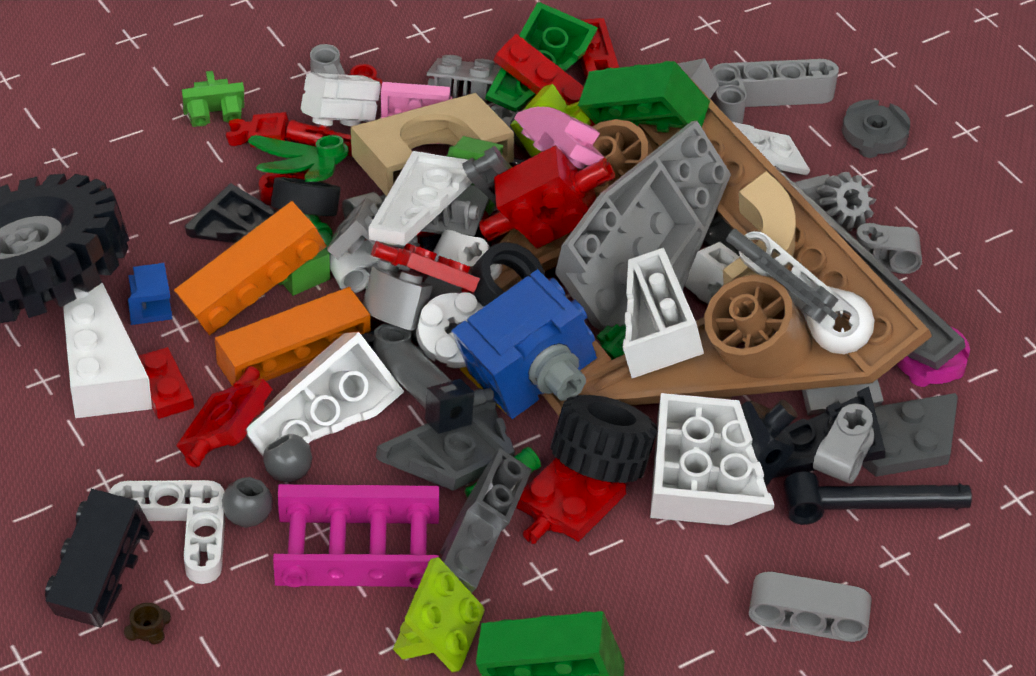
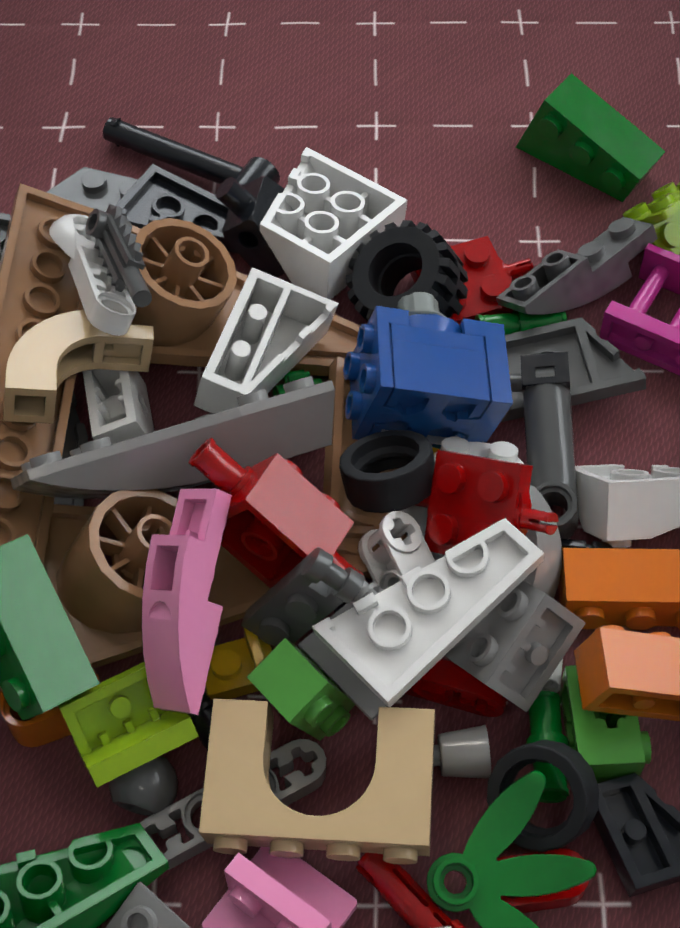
camera: 145 degrees left, 10 degrees up
red plate [493,34,596,127] -> none
light grey beam [749,572,872,642] -> none
light grey piece [813,403,874,484] -> none

